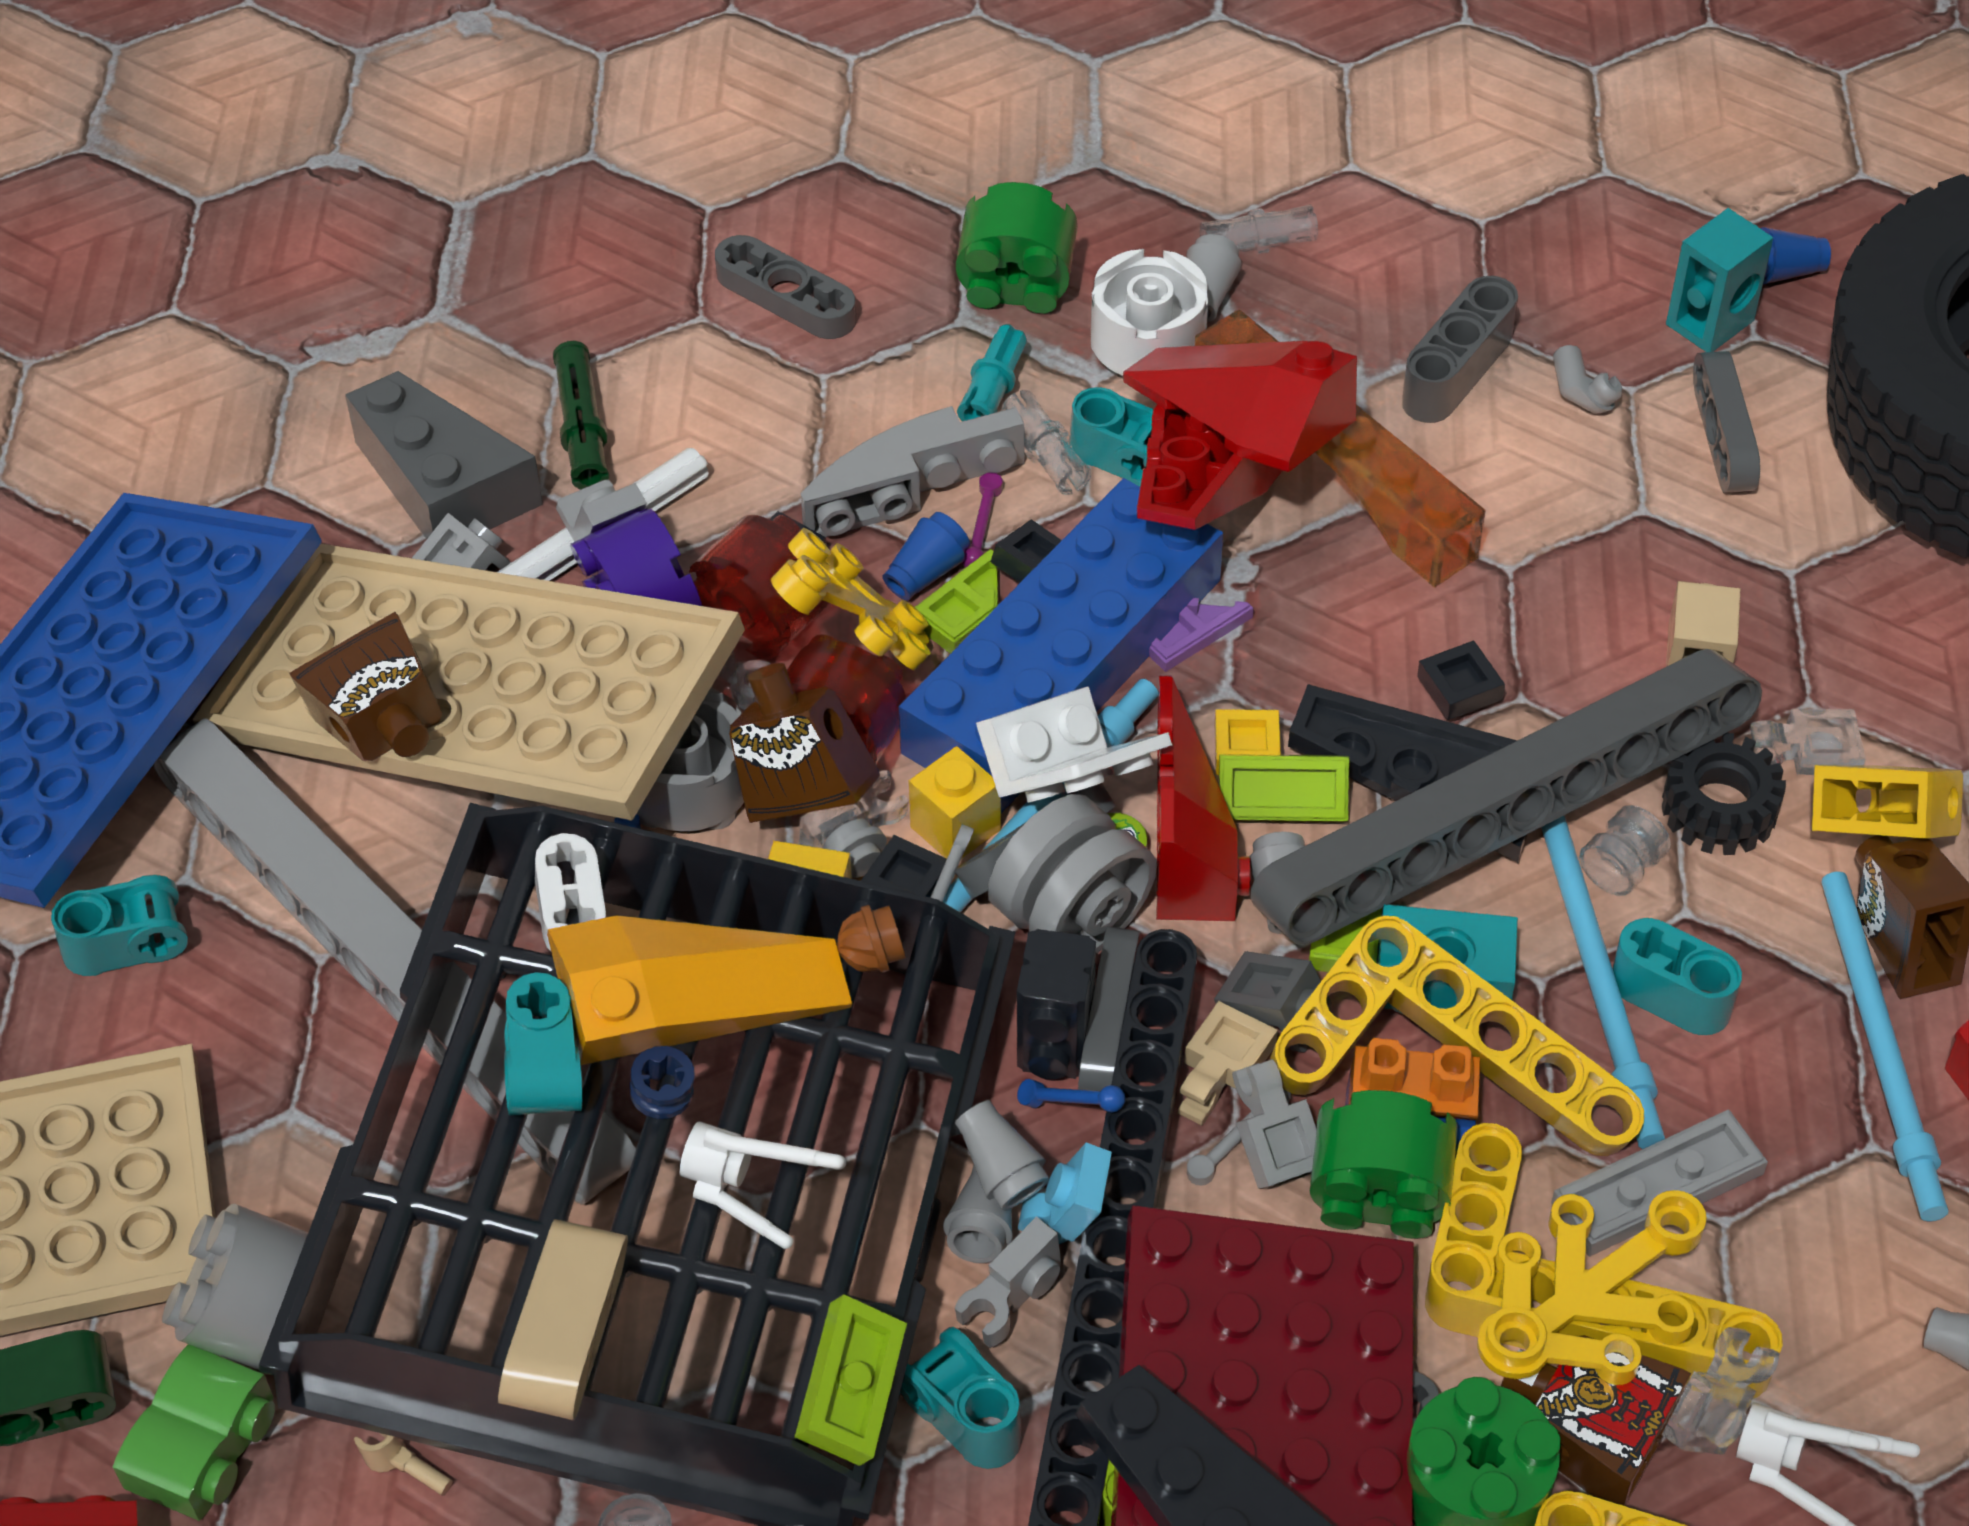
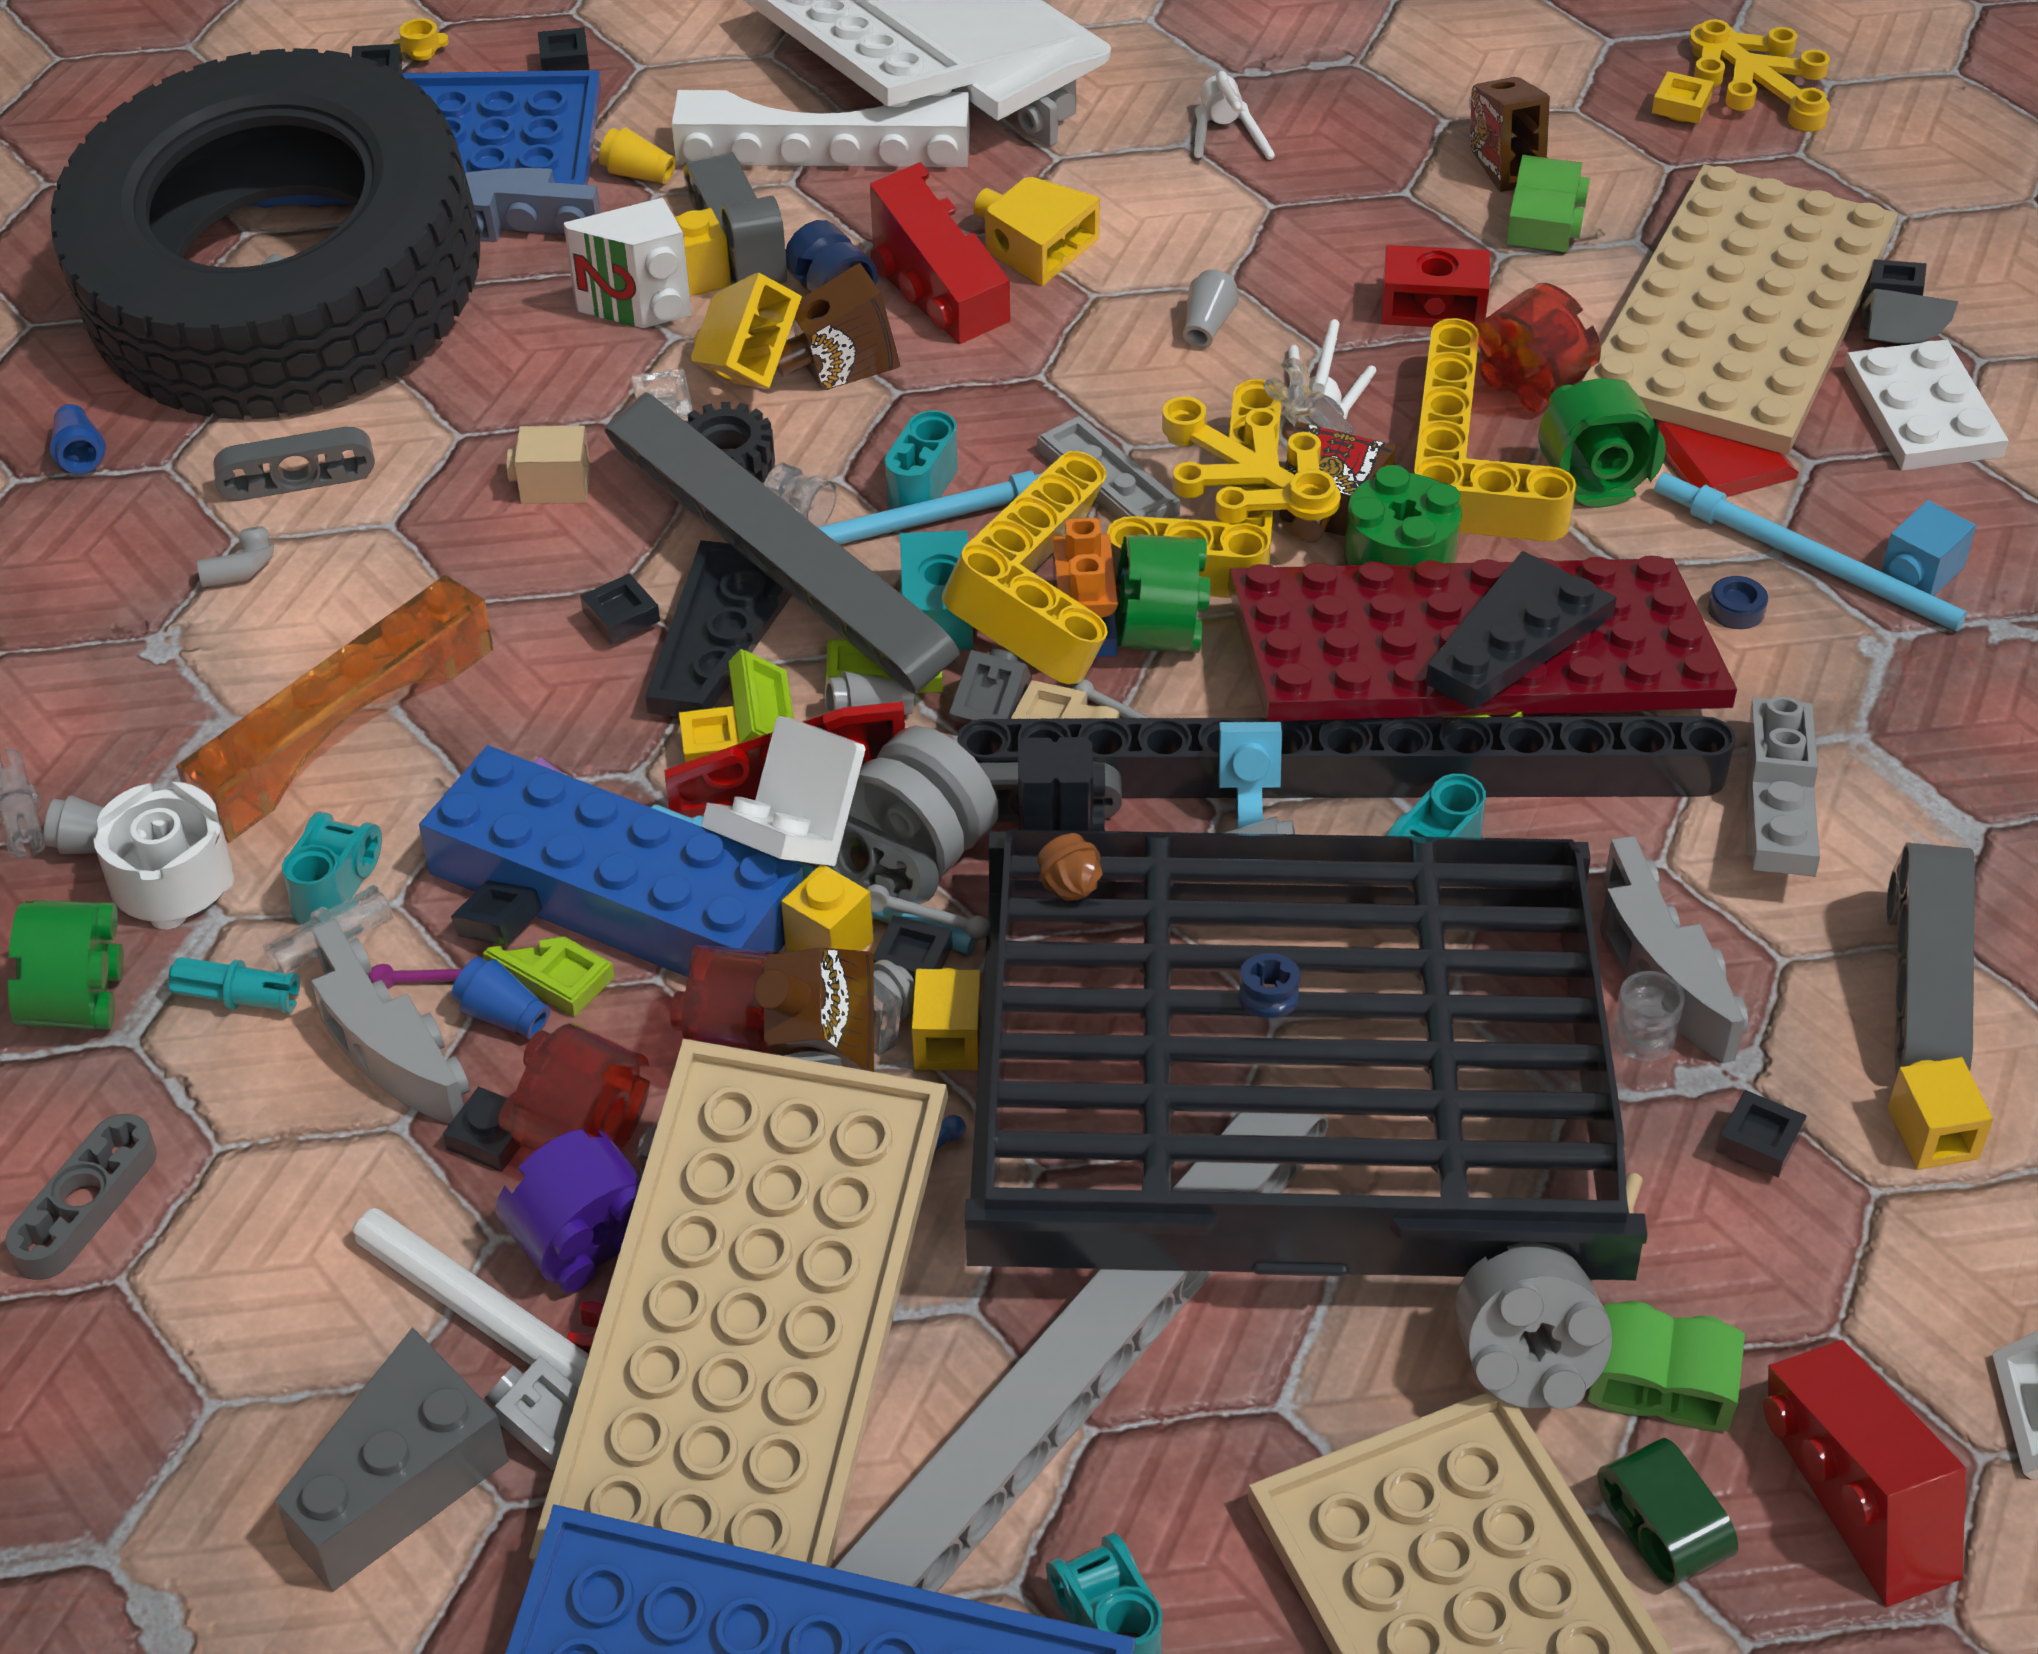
camera: 100 degrees left, 5 degrees down
reddish brown torso [289,612,443,761] -> none
tan beam [498,1219,628,1420] -> none
teal piece [504,972,582,1116] -> none
white beam [535,833,606,951] -> none
light orange wedge [547,915,852,1065] -> none
dark green pin [553,341,609,489] -> none
light grey bracket [556,480,647,542] -> none
white plant [680,1122,846,1249] -> none
yellow plant [771,528,930,670] -> none
lime plate [795,1294,907,1466] -> none
light grey cone [955,1100,1049,1210] -> none
light grey plate [955,1216,1061,1348] -> none
blue hinge [1017,1079,1125,1113] -> none
red wedge [1123,341,1357,472] -> none
red wedge [1137,404,1283,530] -> none
light grey plate [1232,1059,1316,1189] -> none
dark grey beam [1402,276,1518,423] -> none
teal brick [1666,208,1774,352] -> none
medium azure bar [1821,872,1949,1221] -> none

